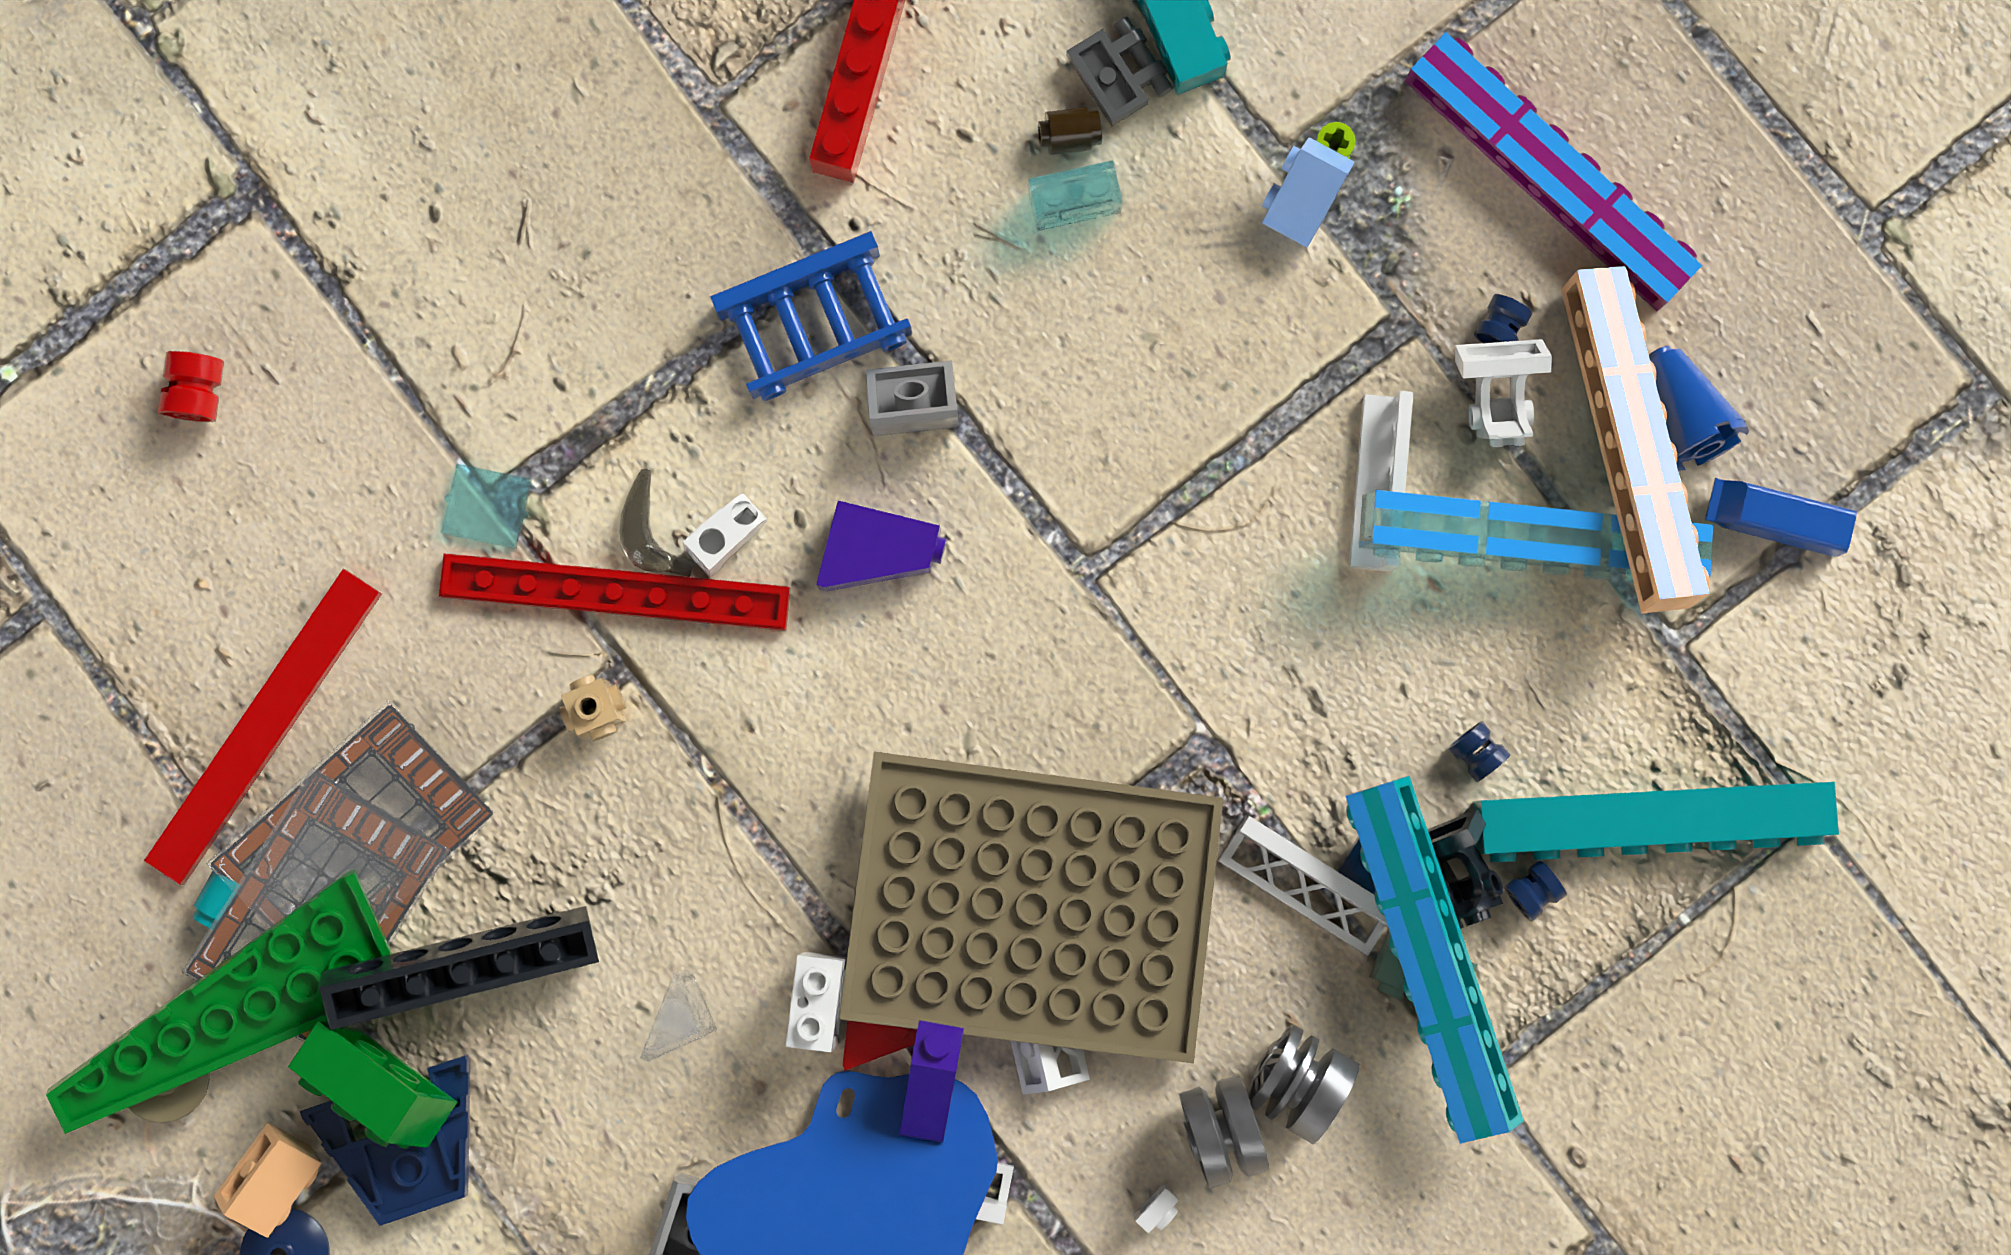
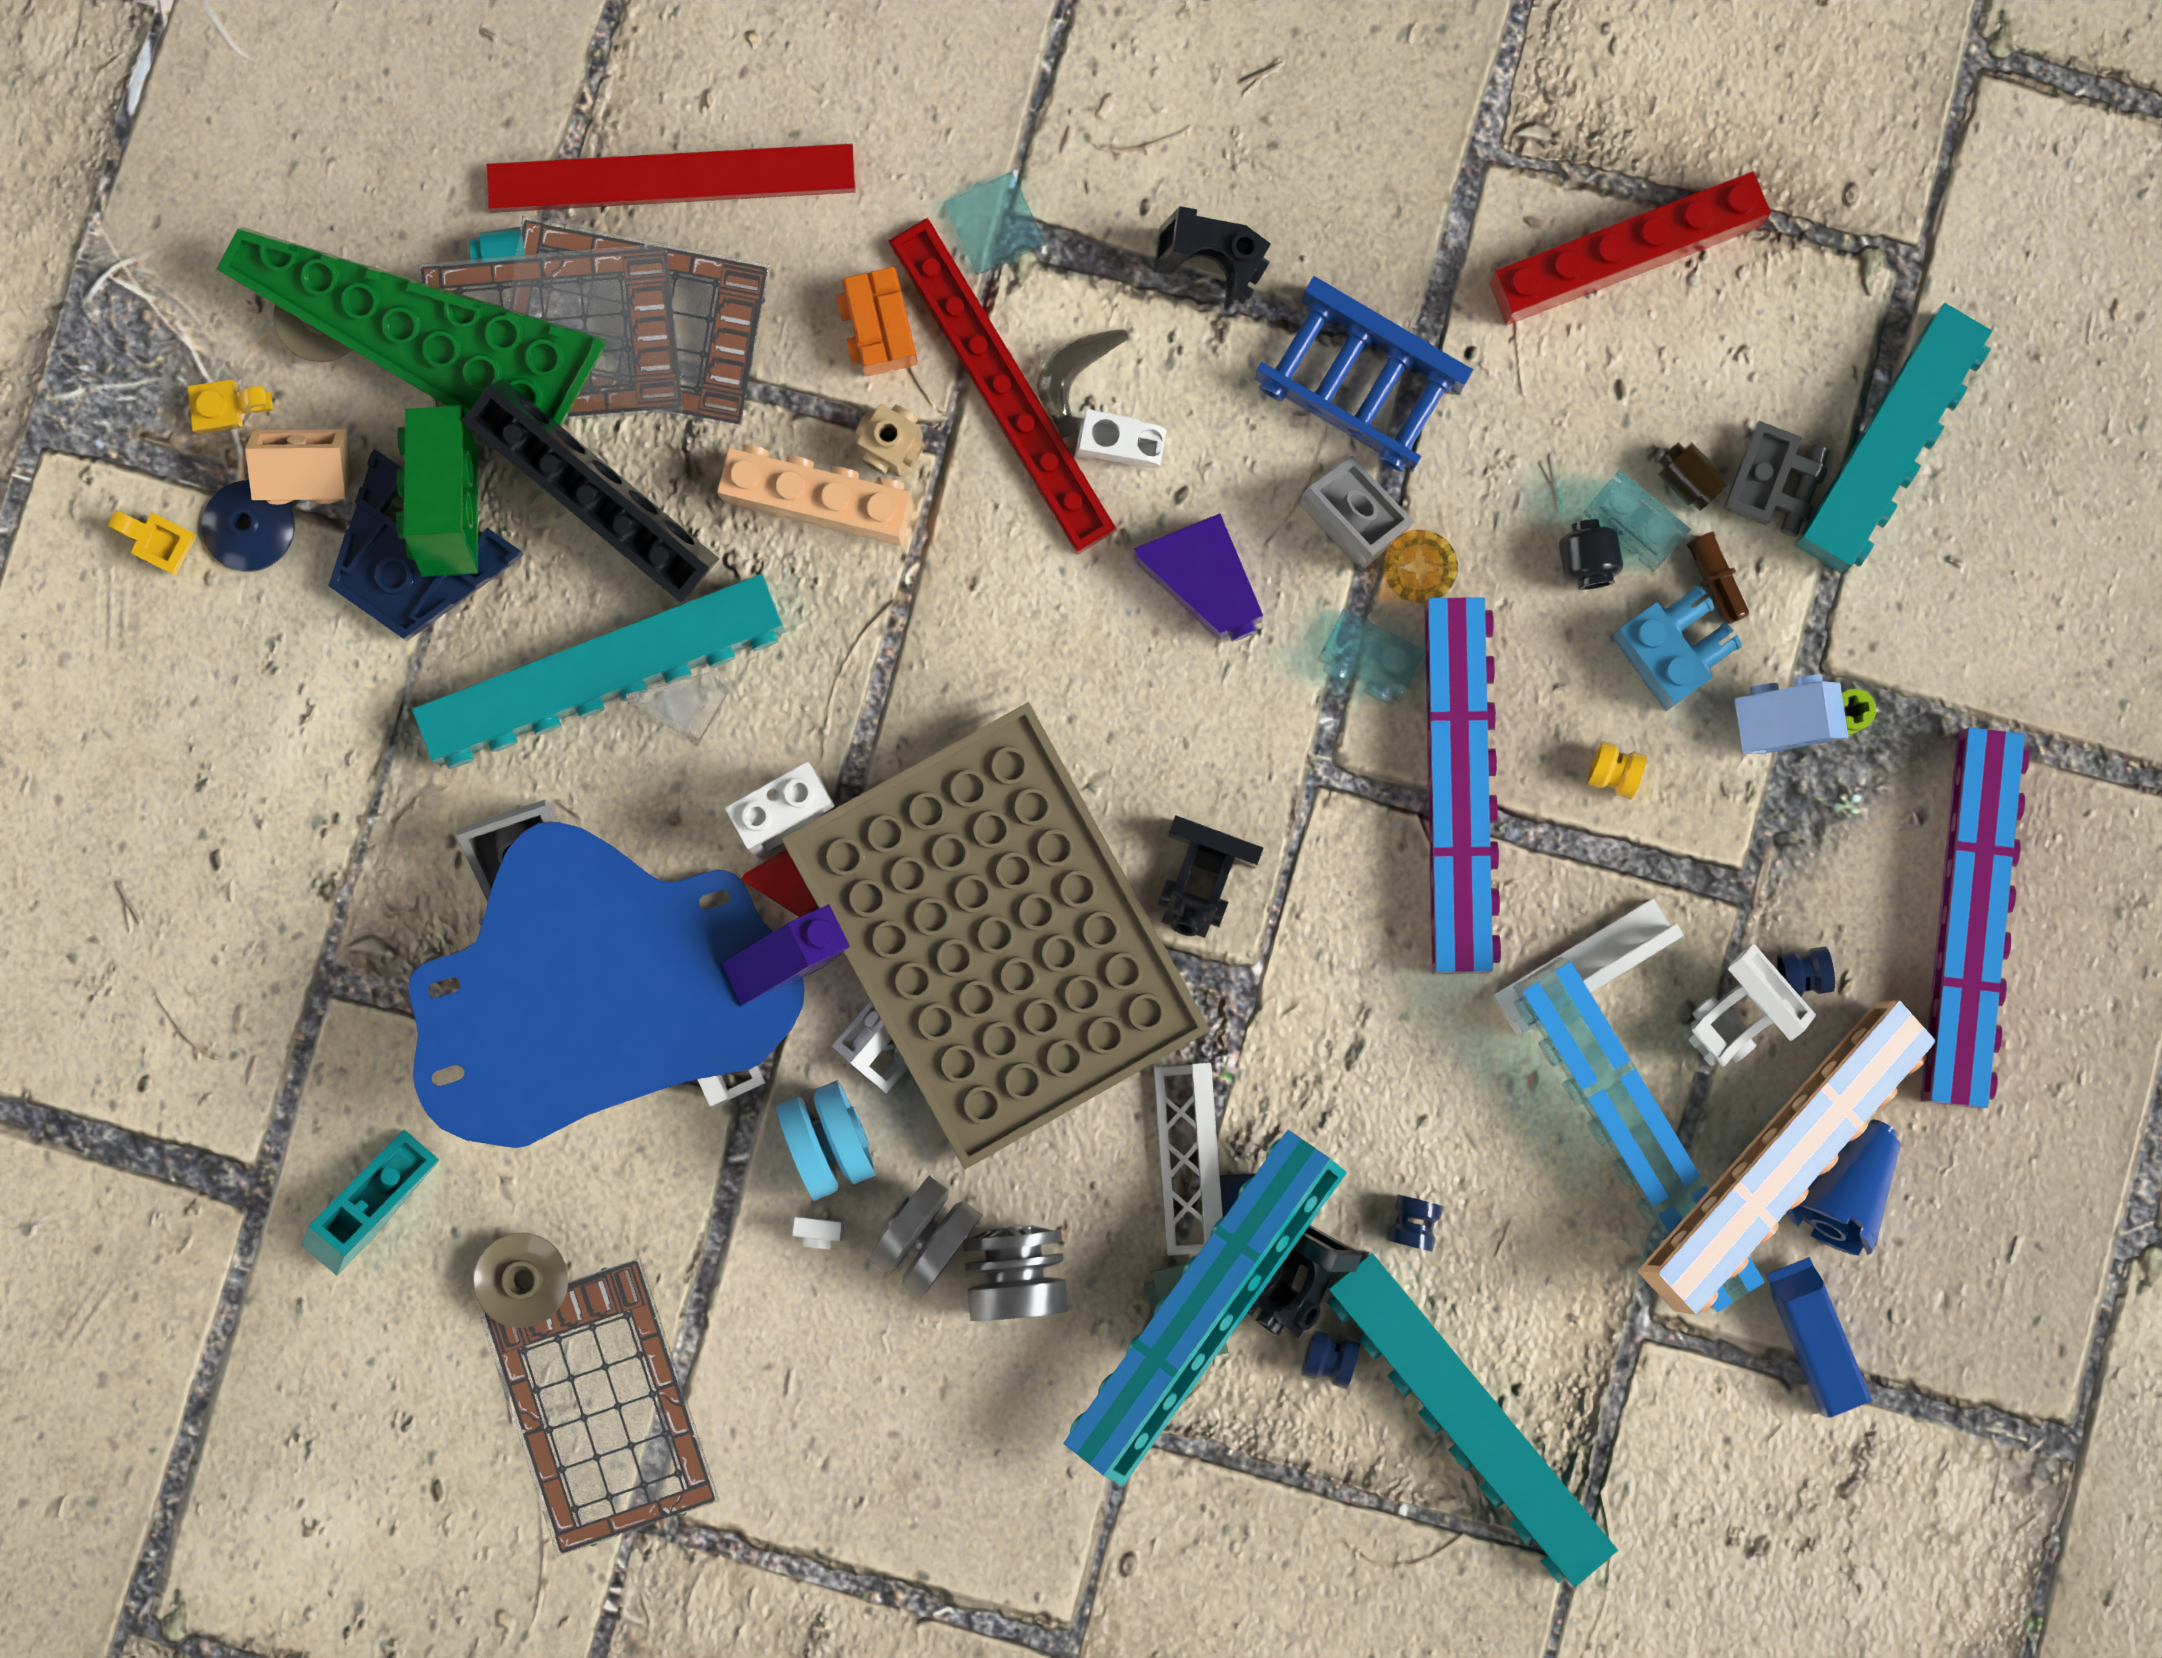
camera: 55 degrees right, 0 degrees up
none -> yellow plate [187,379,273,435]
none -> teal brick [412,574,786,769]
none -> light nougat brick [717,445,913,546]
none -> medium azure wheel [775,1080,877,1201]
none -> orange brick [836,267,918,376]
none -> black tile [1153,206,1271,310]
none -> black tile [1158,815,1264,938]
none -> clear light blue bracket [1317,609,1426,703]
none -> clear yellow gear [1383,530,1458,605]
none -> brick [1424,597,1501,974]
none -> black head [1559,519,1623,590]
none -> yellow wheel [1587,741,1647,800]
none -> dark azure brick [1611,585,1742,711]
none -> reddish brown axle [1686,531,1749,624]

